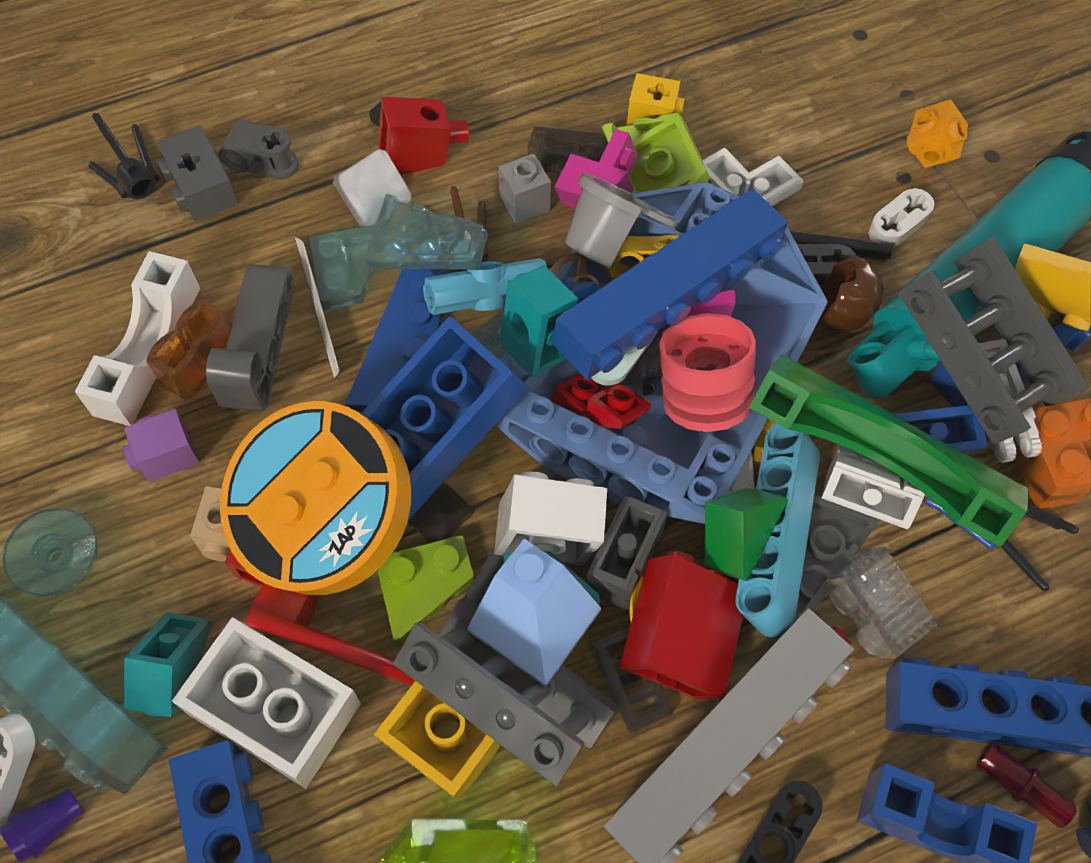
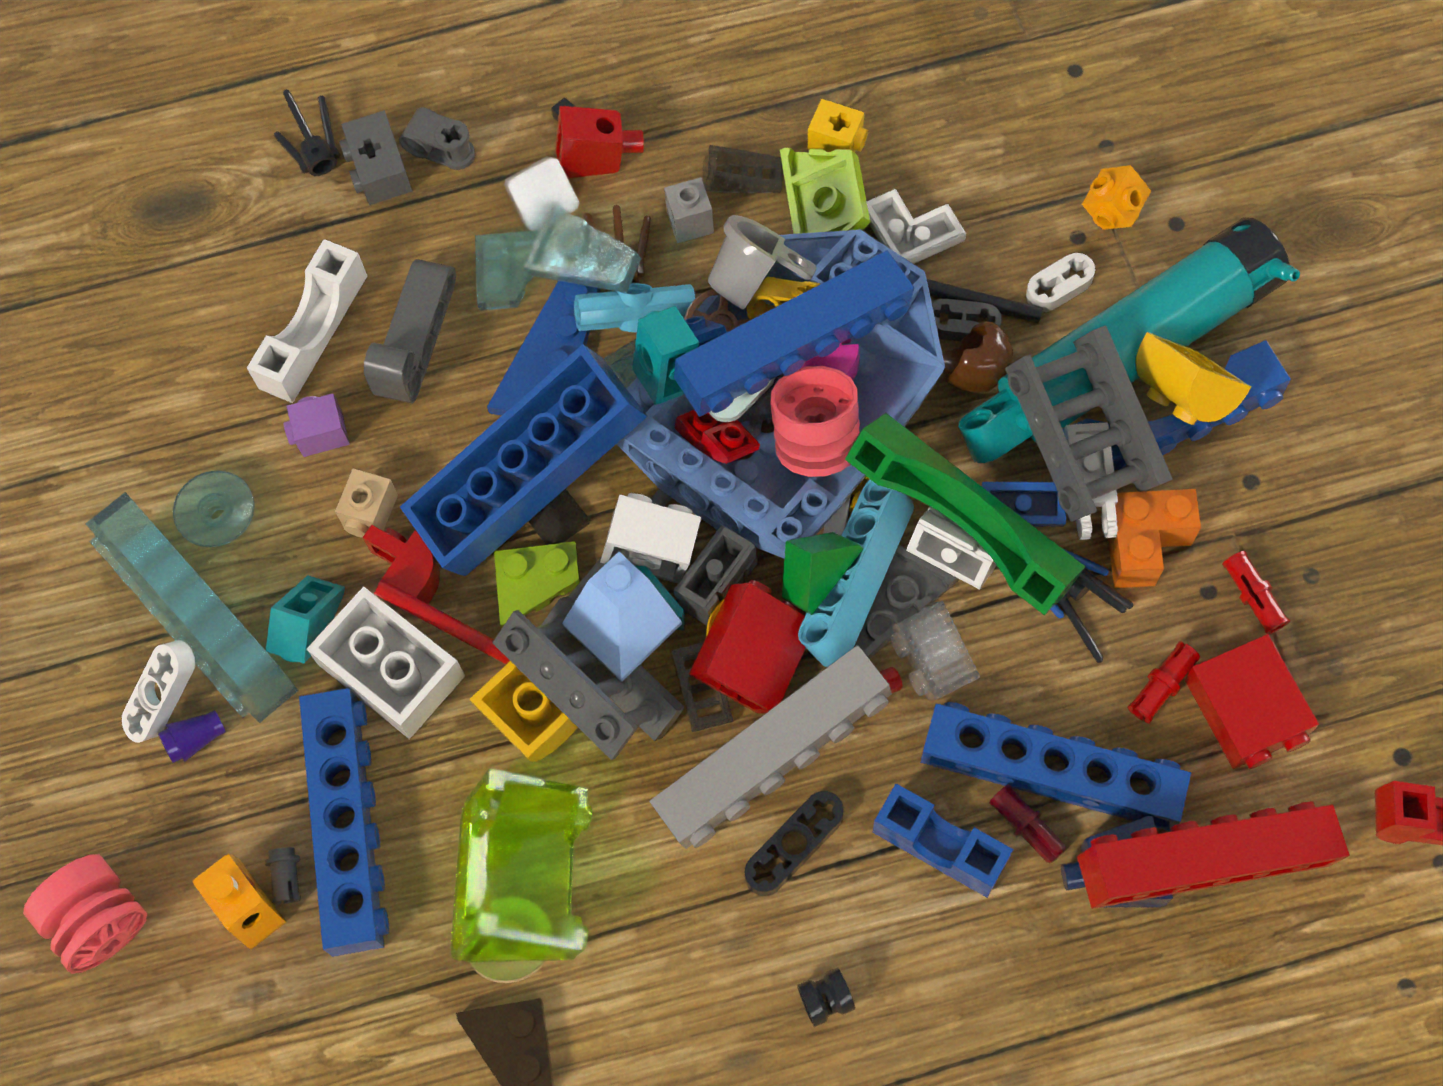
camera: 15 degrees right, 5 degrees up
clear orange brick [146,299,232,400] -> none
brick [220,401,411,595] -> none
white sticker [295,237,339,378] -> none
dark pink brick [554,129,637,209] -> none

